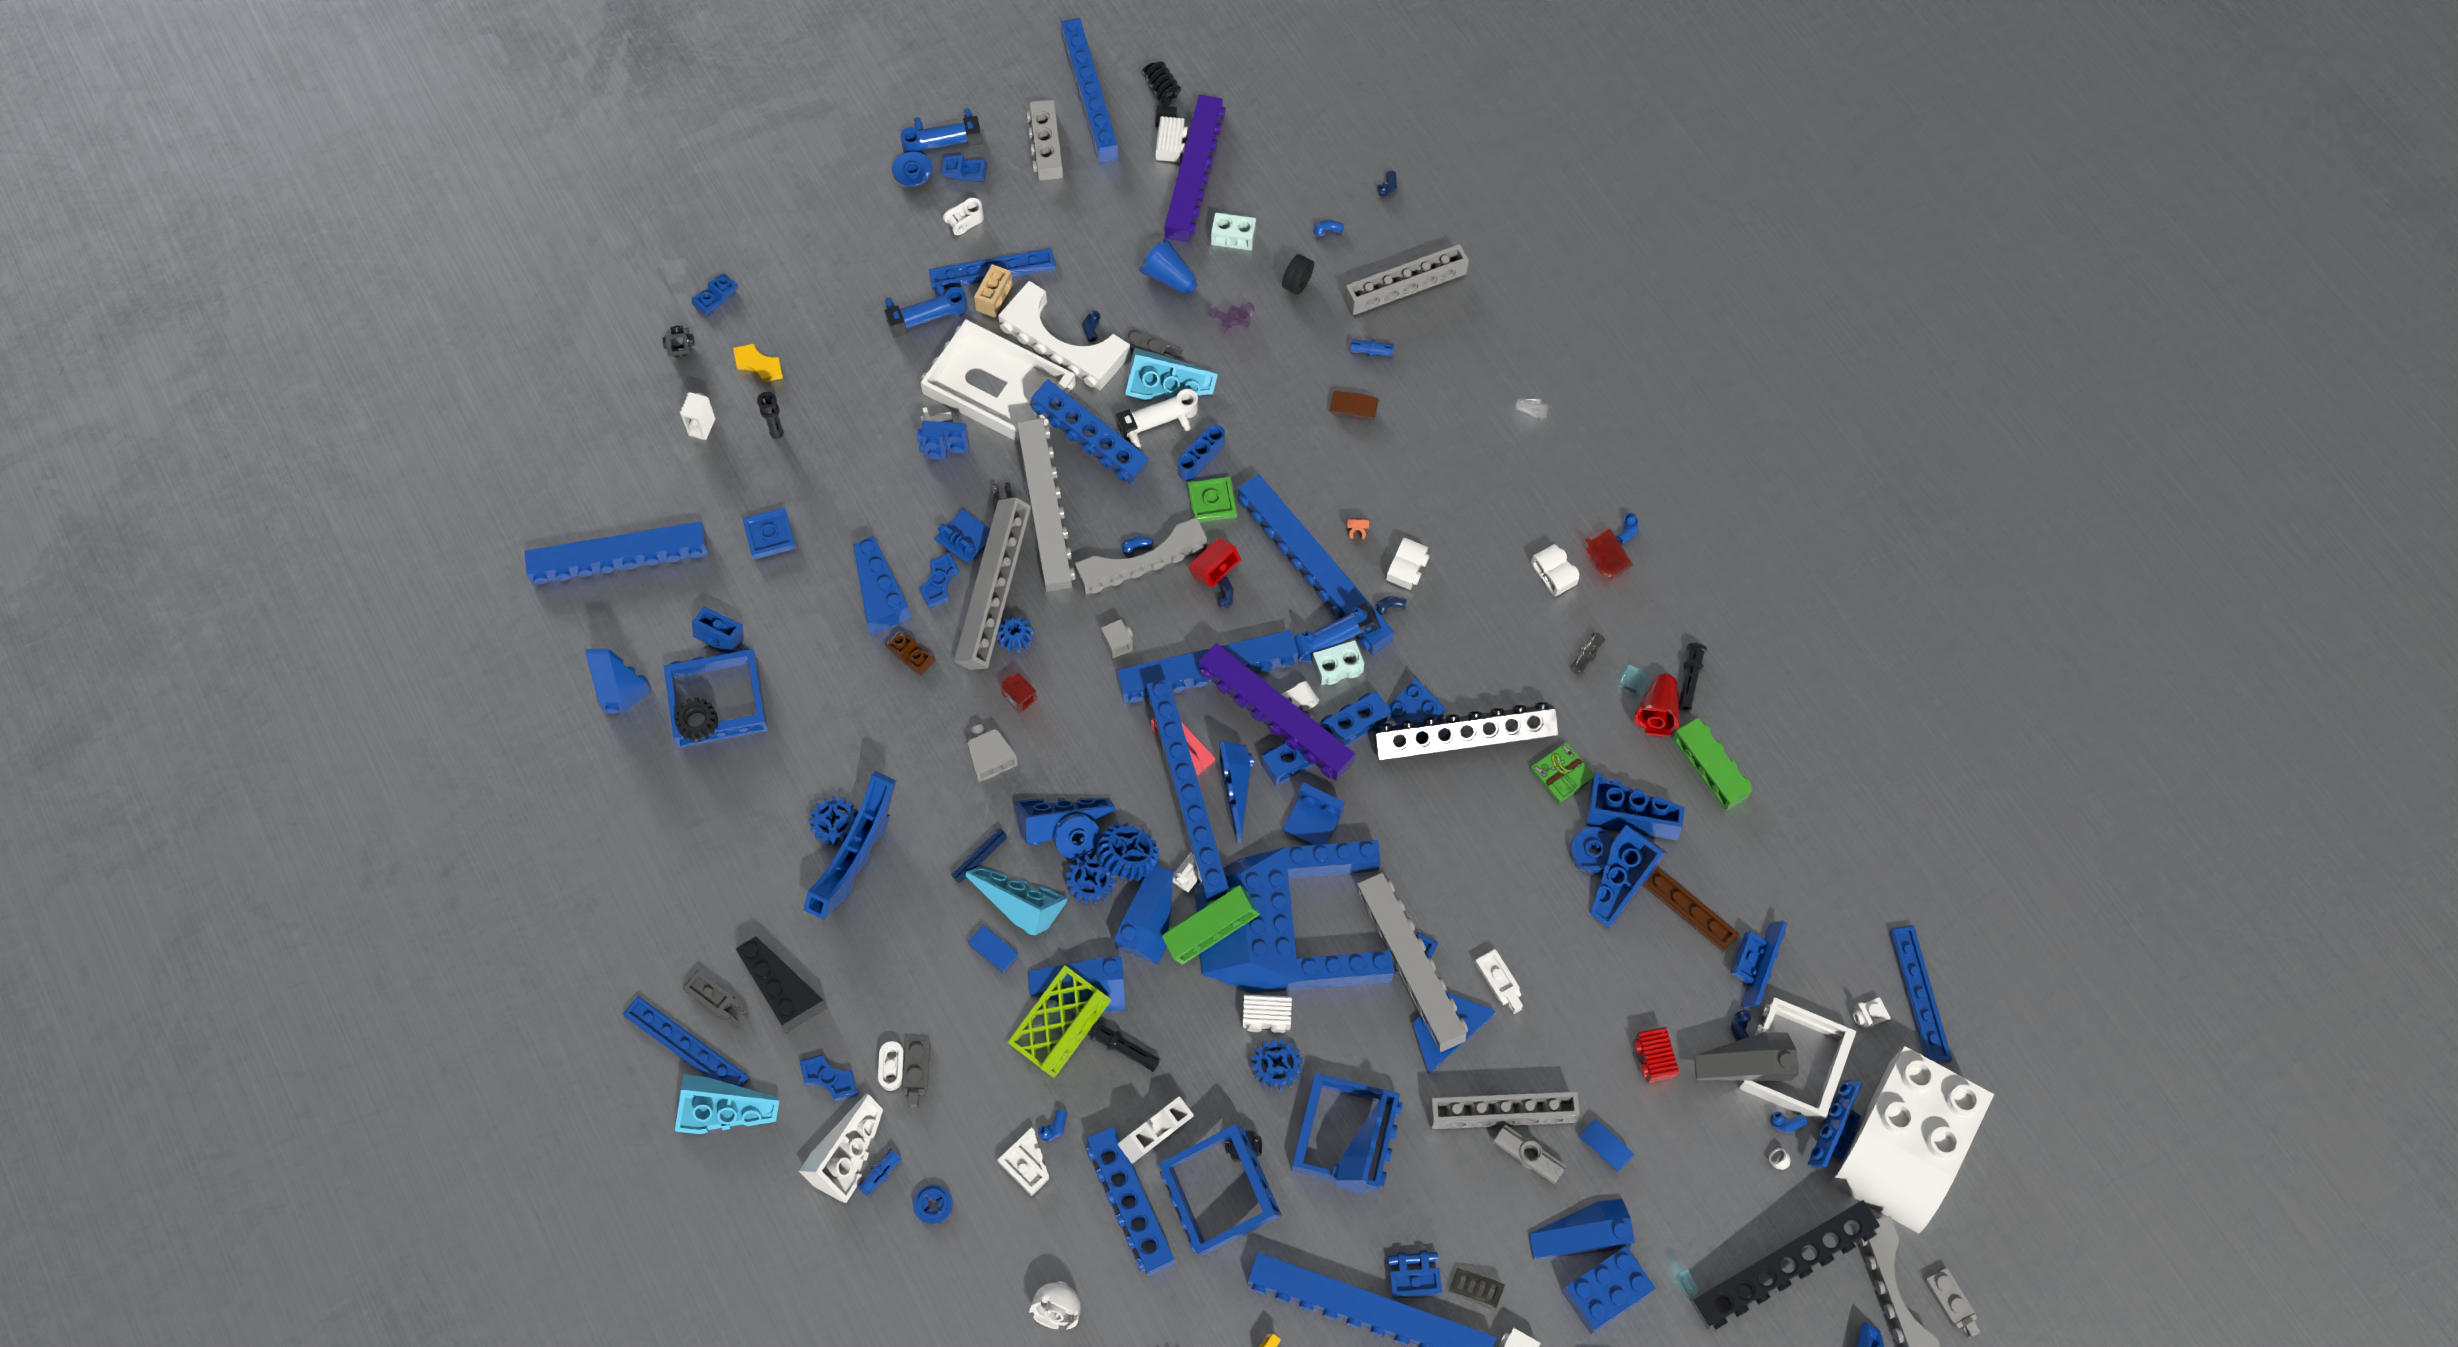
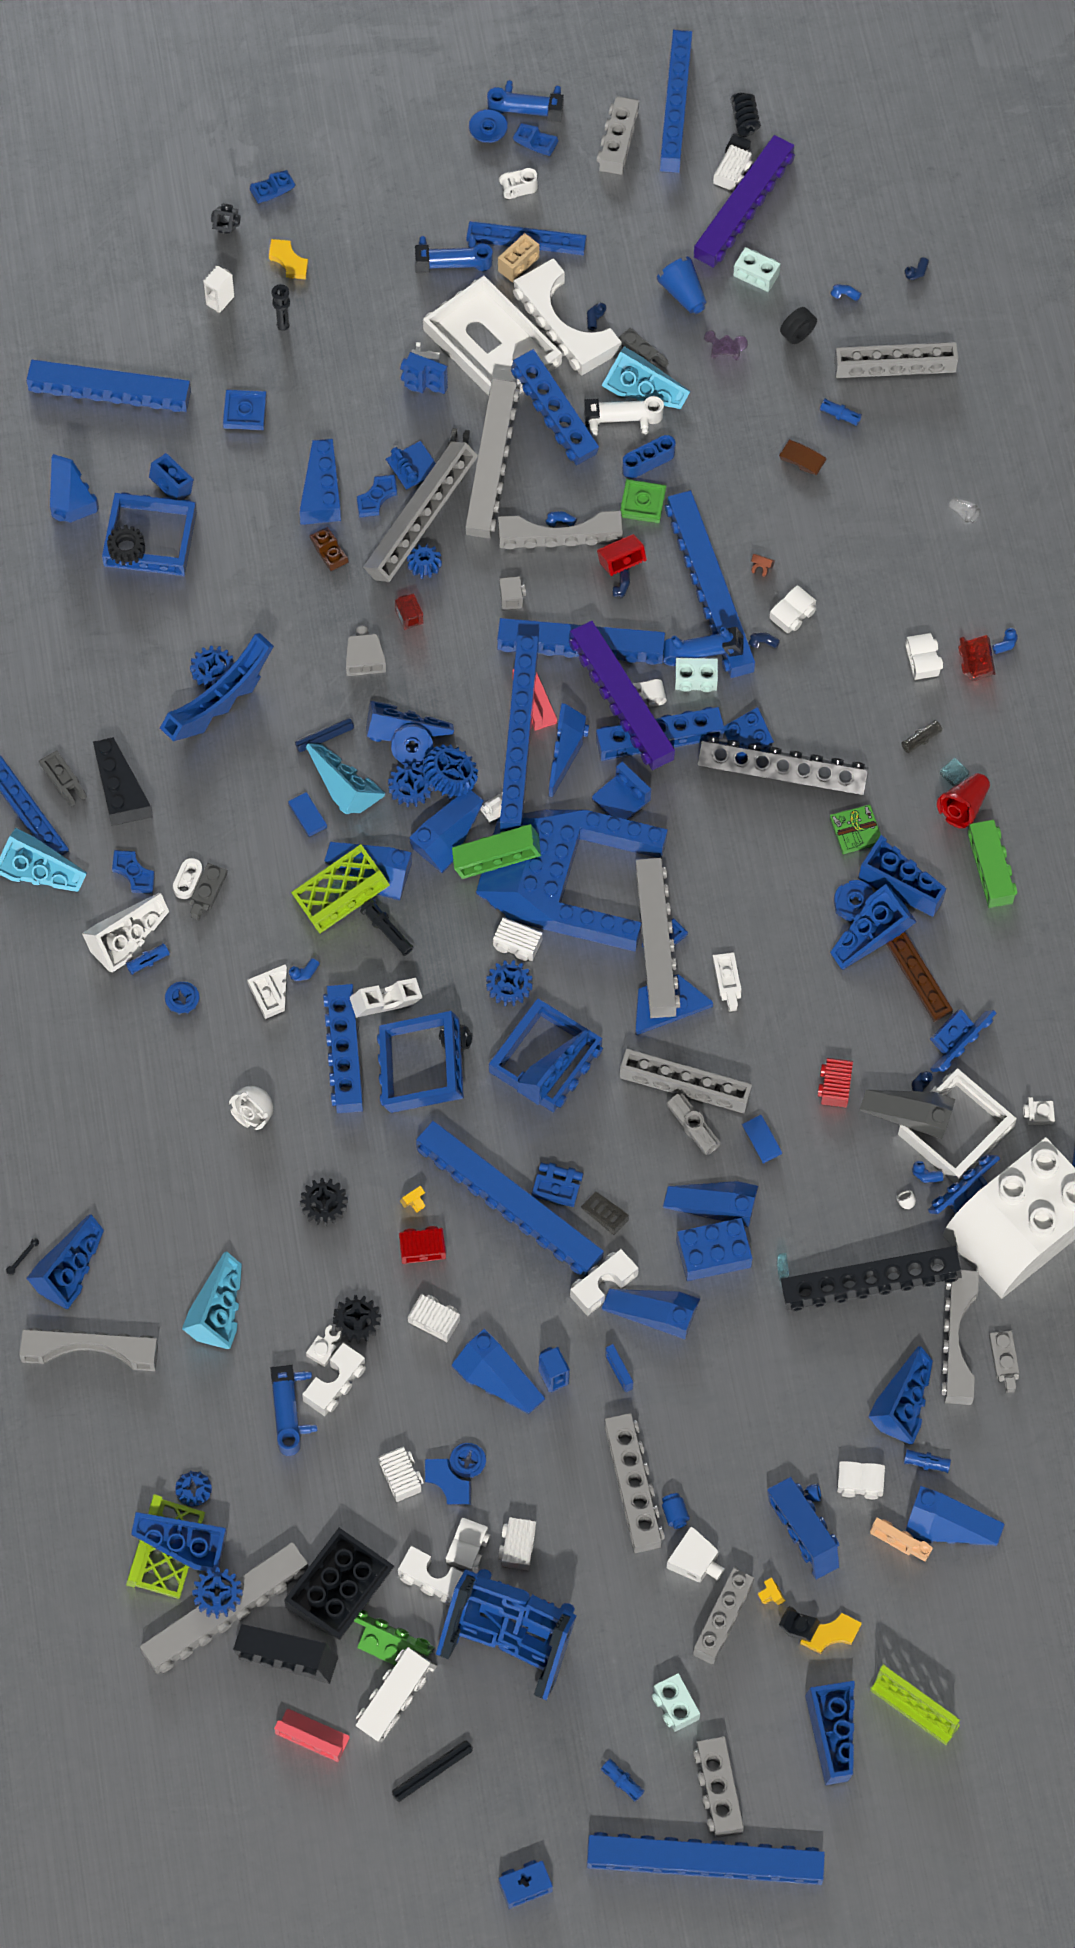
camera: 20 degrees right, 0 degrees up
black pin [1679,643,1707,711] -> none

